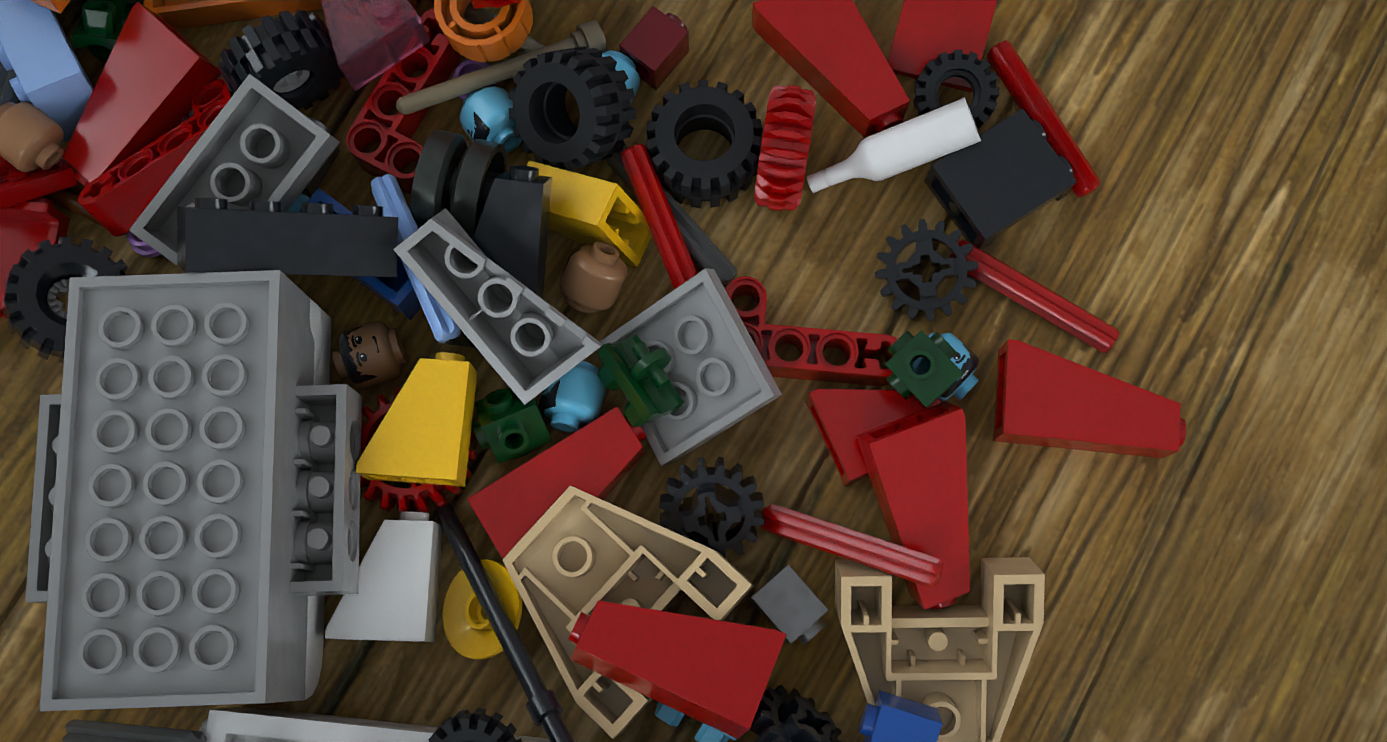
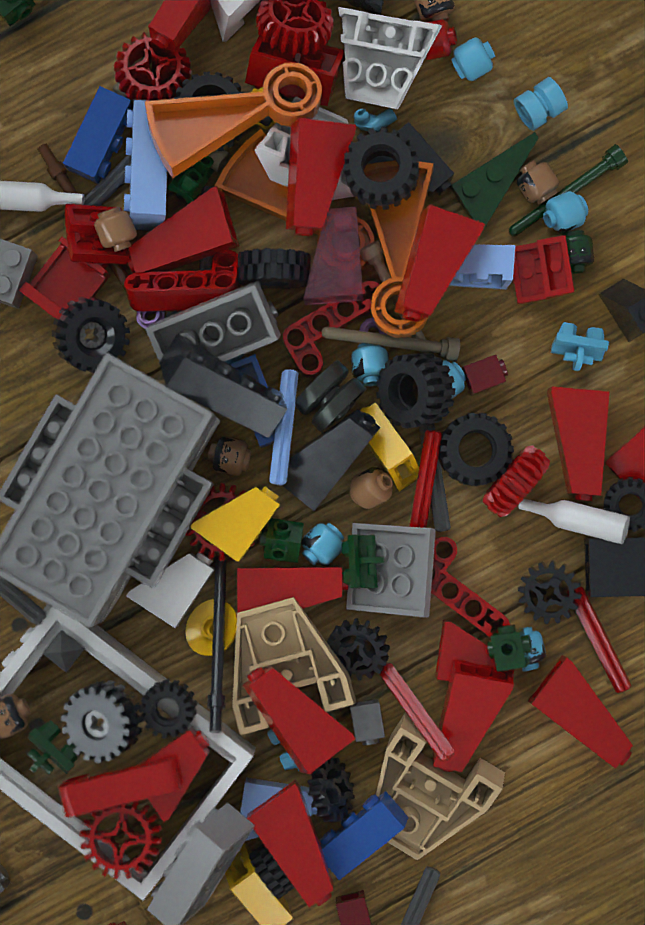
camera: 30 degrees right, 10 degrees up
light grey wedge [393,209,602,405] -> none

